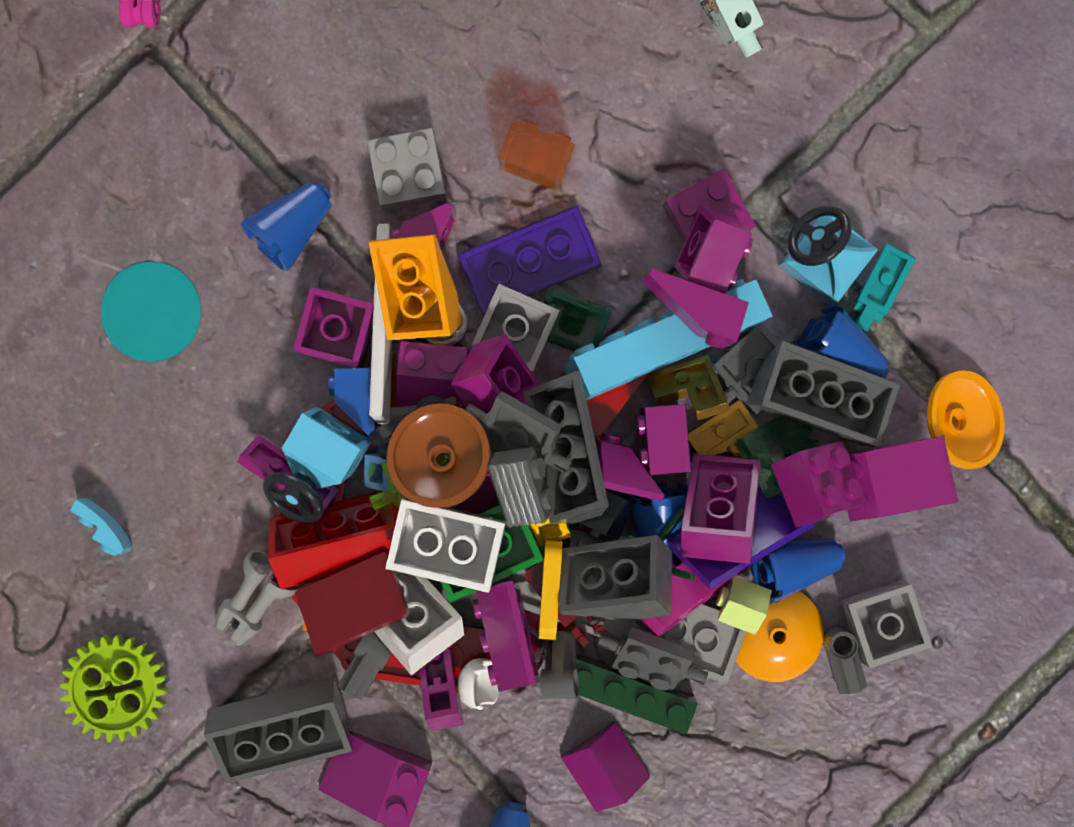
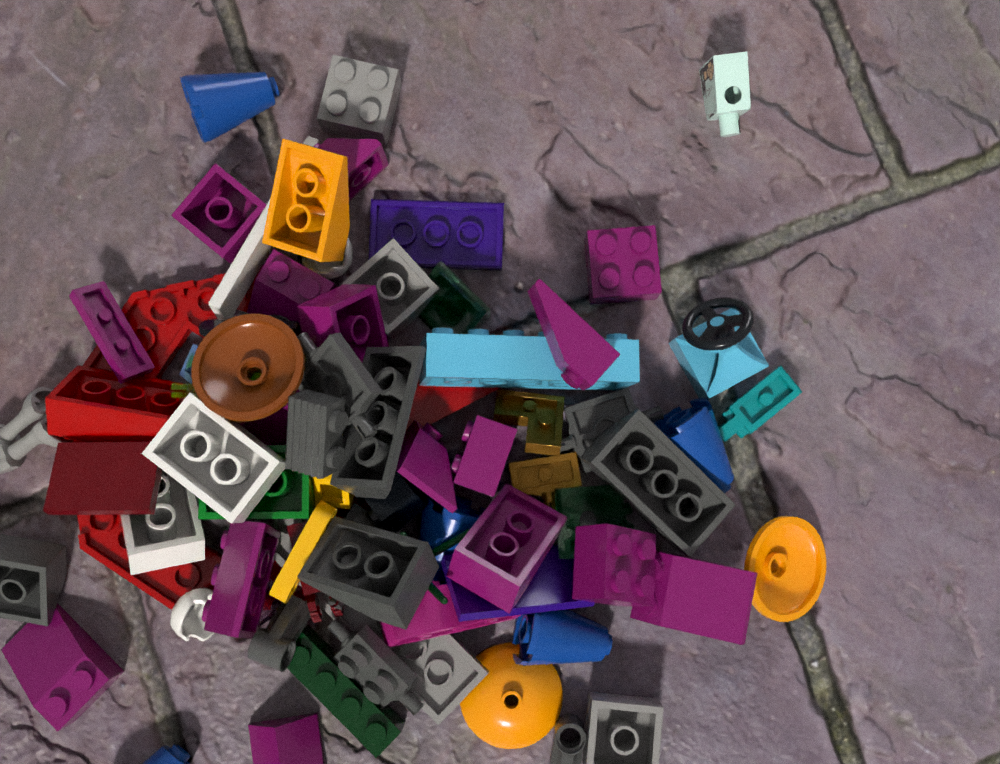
camera: 25 degrees right, 5 degrees down
teal sticker [101,262,201,362] -> none
medium azure piece [263,406,372,523] -> none
blue slope [328,368,378,435] -> none
dark grey piece [337,632,392,700] -> none
magenta slope [419,646,464,731] -> none
clear orange brick [498,119,576,192] -> none
magenta brick [674,205,752,294] -> none
yellowish green brick [716,576,772,635] -> none

